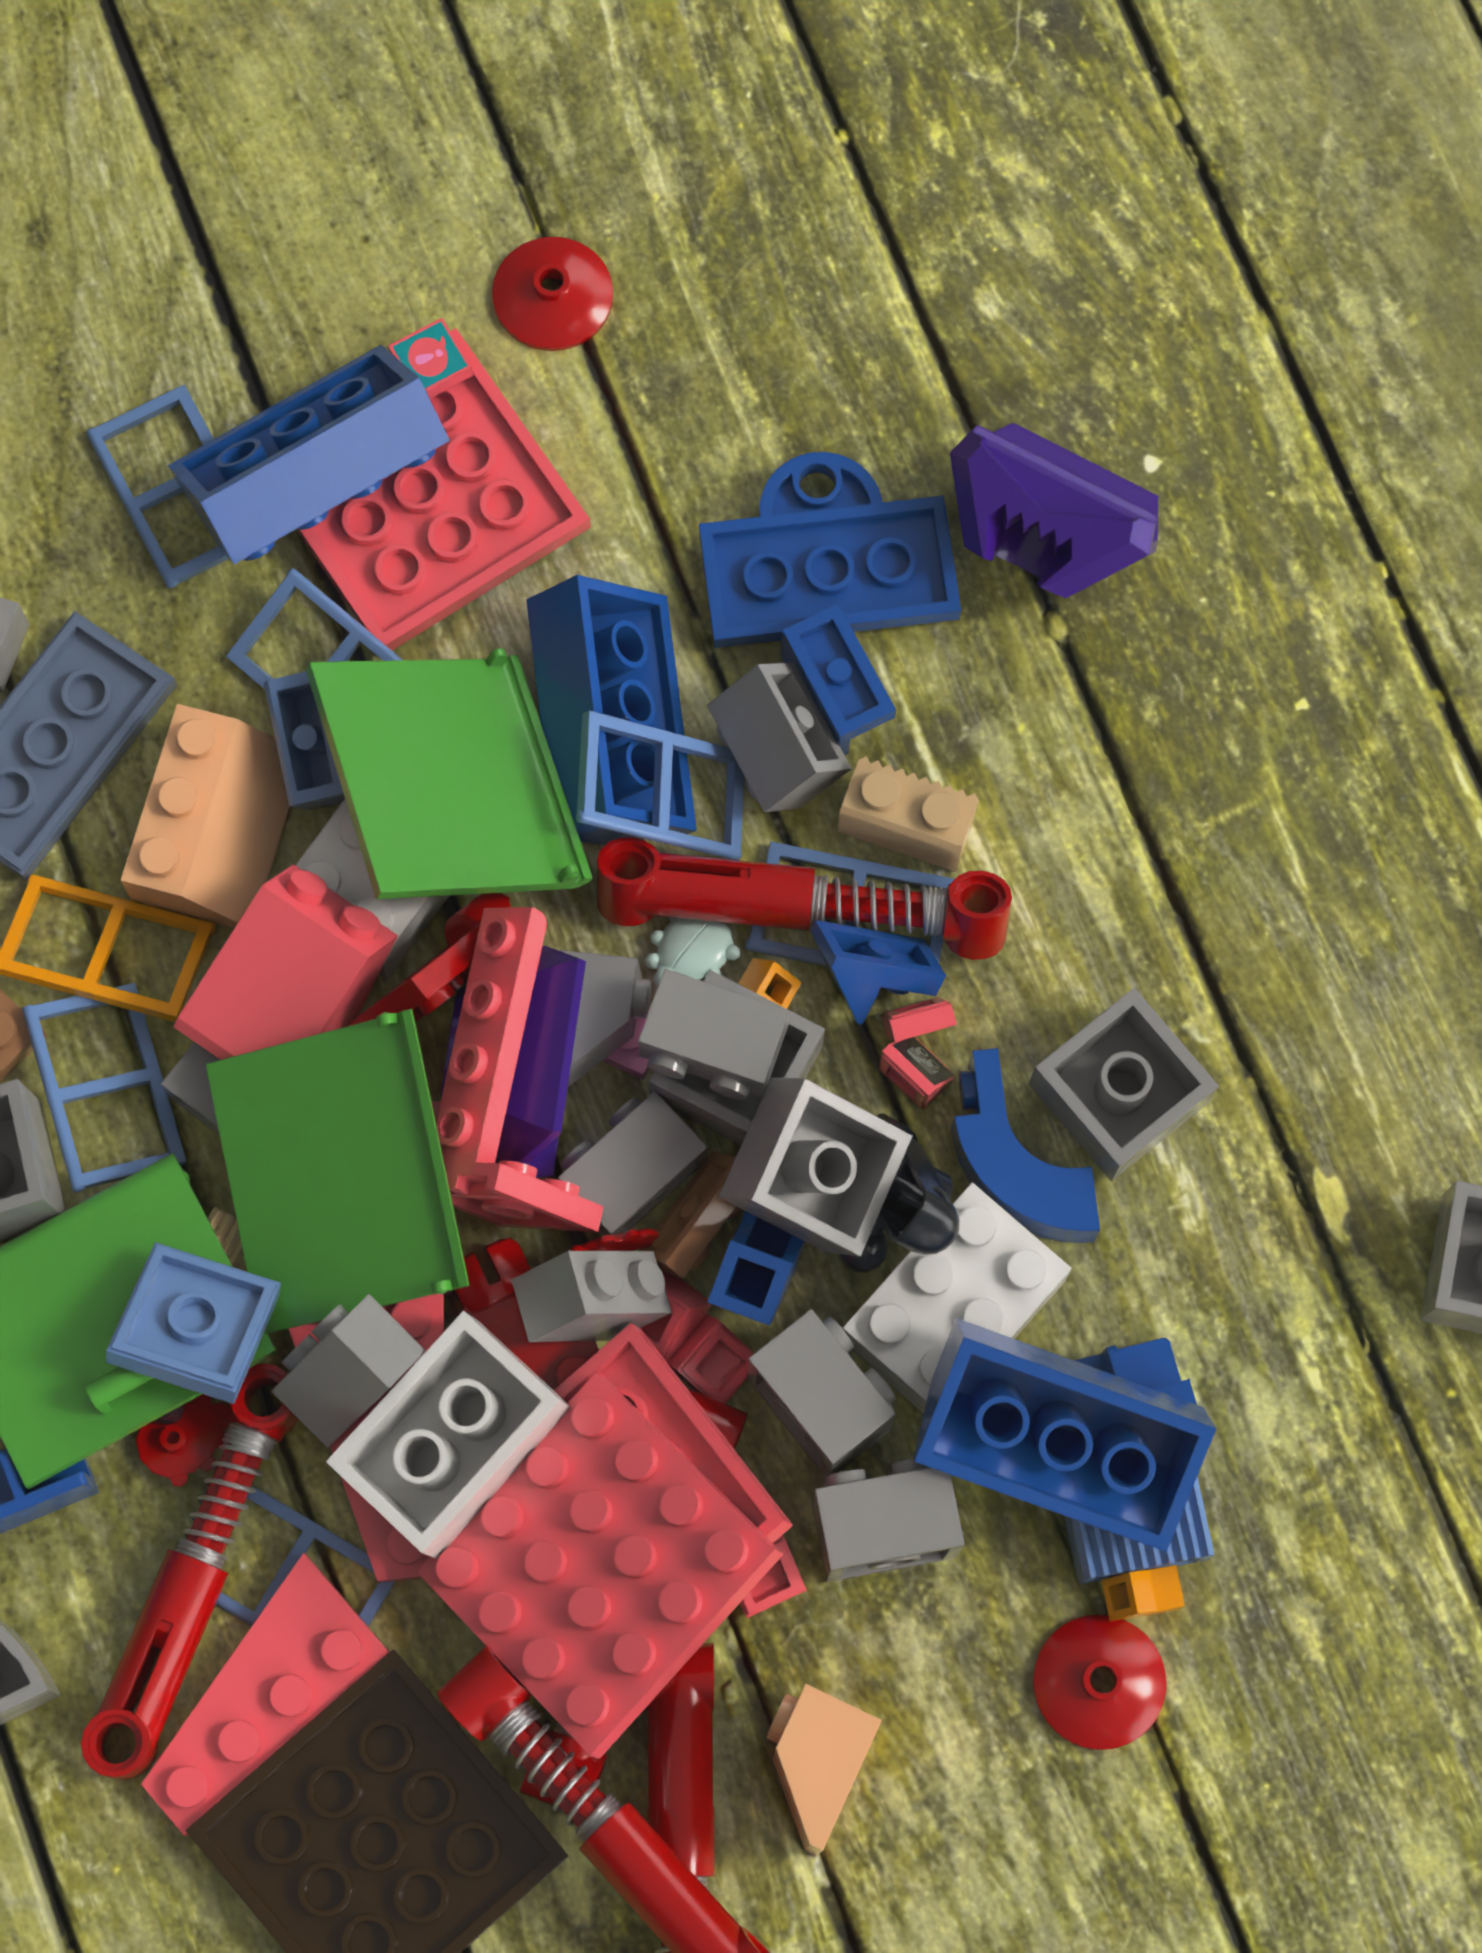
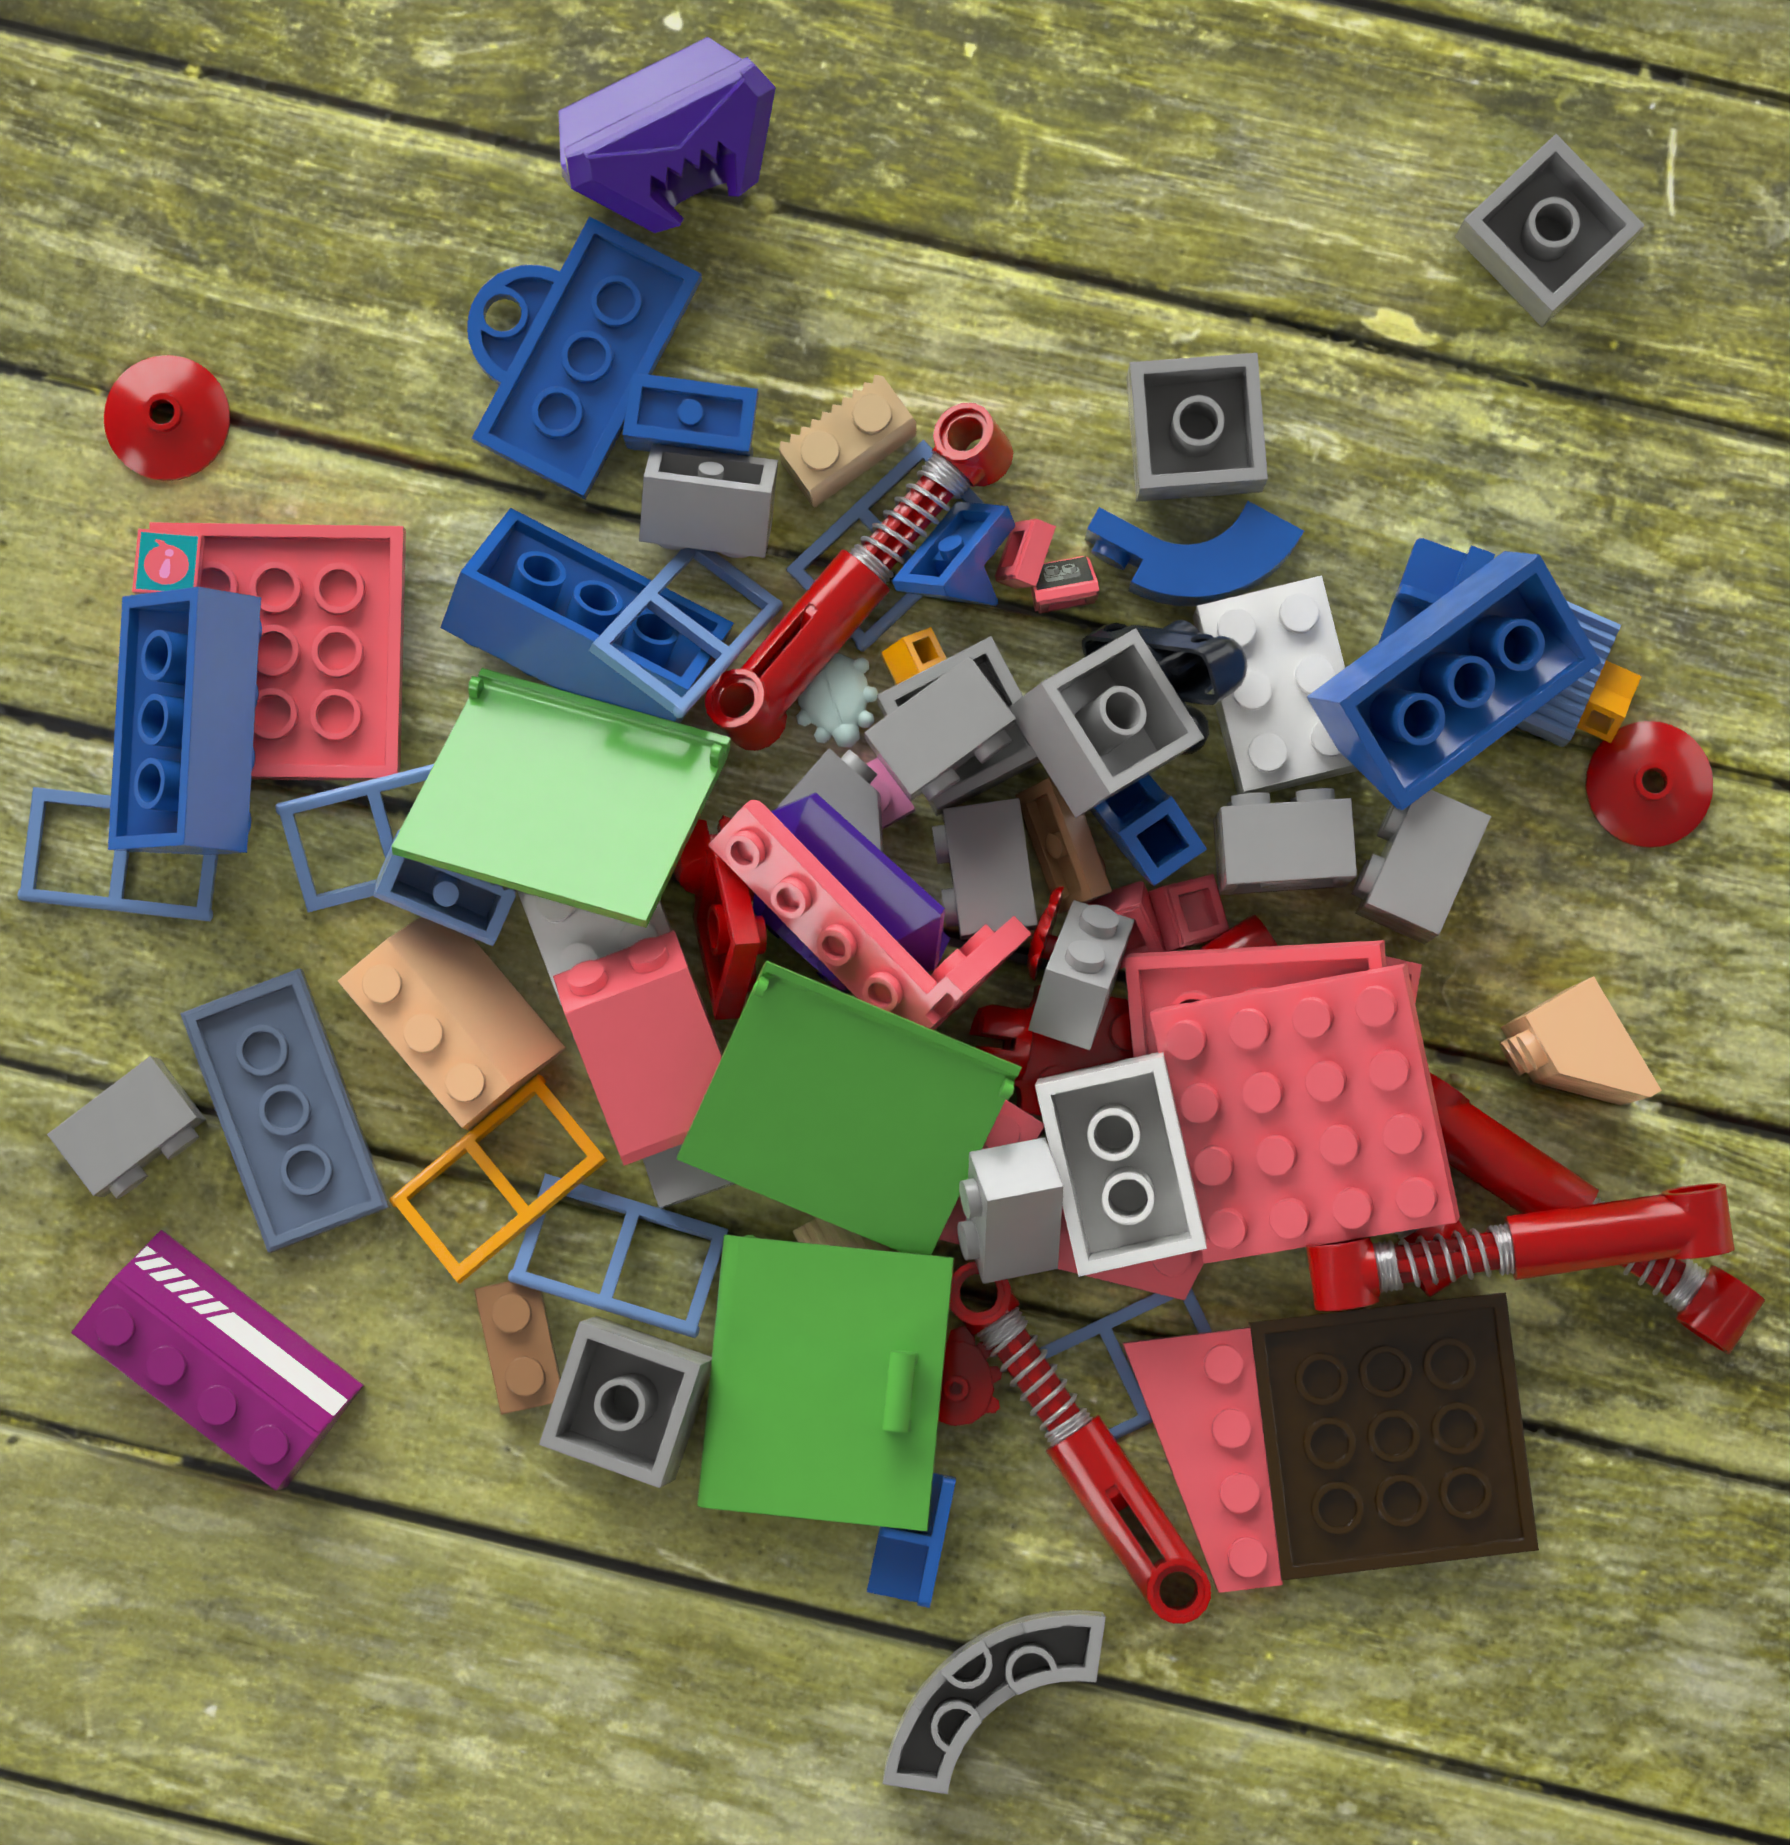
camera: 50 degrees left, 10 degrees up
medium blue tile [106,1242,281,1404] -> none

